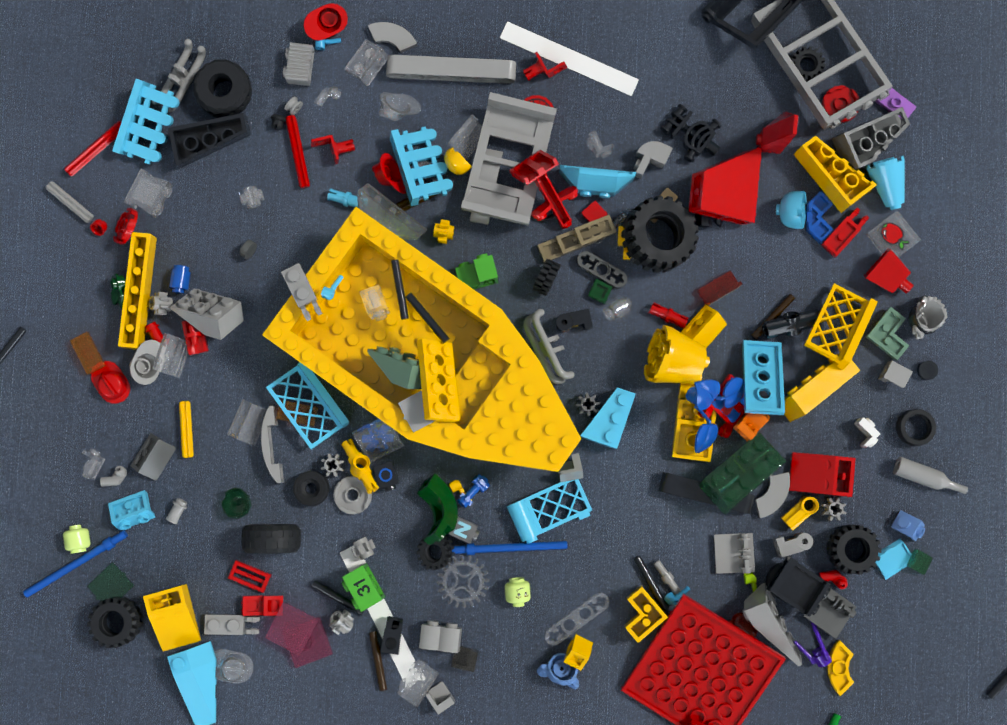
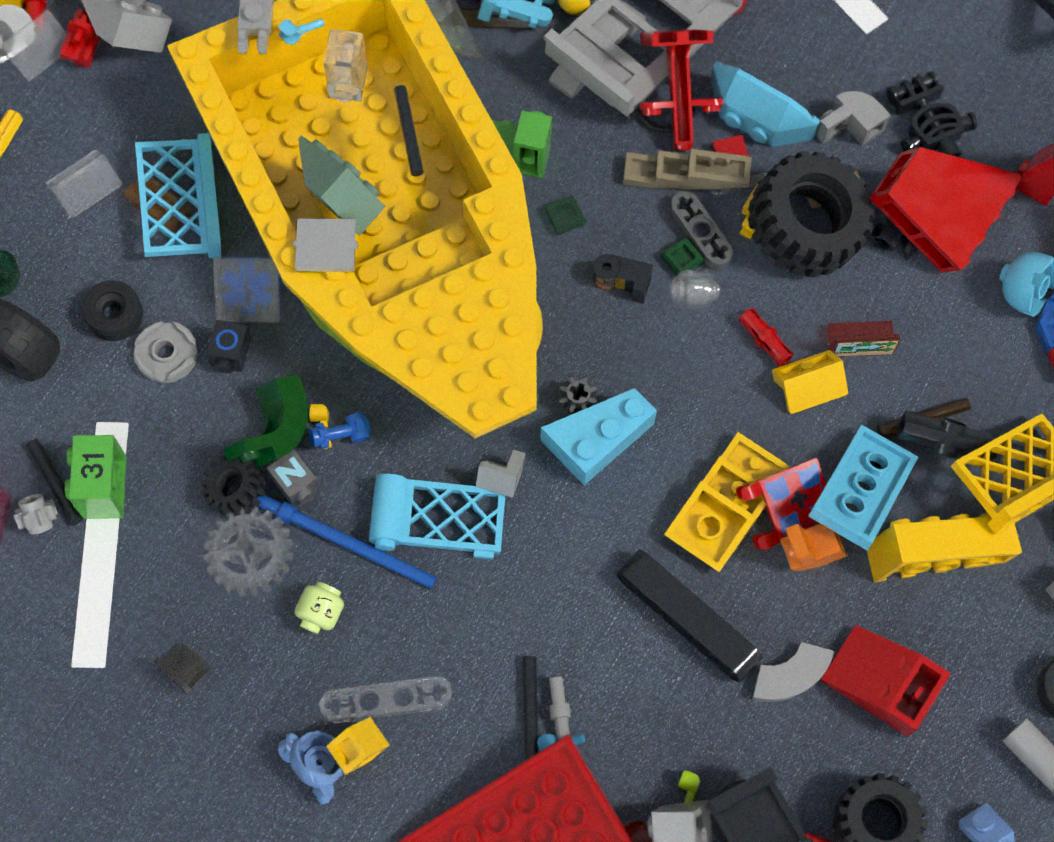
camera: 25 degrees right, 15 degrees down
light grey slope [261,406,284,483] -> none
light grey gear [321,454,345,477] -> none
yellow pin [341,439,379,494] -> none
light grey gear [351,537,376,560] -> none
dark brown bar [369,631,387,691] -> none
black leg [381,616,403,655] -> none
black bar [391,259,409,320] -> none
clear bracket [397,659,439,707] -> none
yellow plate [417,339,460,422] -> none
light grey brick [419,620,462,653] -> none
light grey panel [425,681,455,715] -> none
yellow gear [433,219,454,244] -> none
light grey piece [523,309,574,384] -> none
black tyre [533,259,561,296] -> none
clear bracket [586,130,615,159] -> none
yellow brick [624,585,668,643] -> none
yellow cone [644,325,710,383] -> none
blue plant [686,377,744,454] -> none
clear green brick [699,432,786,515] -> none
light grey hinge [714,533,755,574] -> none
light grey leg [772,532,813,558] -> none
yellow piece [781,496,819,531] -> none
light grey gear [821,498,846,521] -> none
white bracket [854,417,880,448] -> none
none -> clear green tile [545,195,586,236]

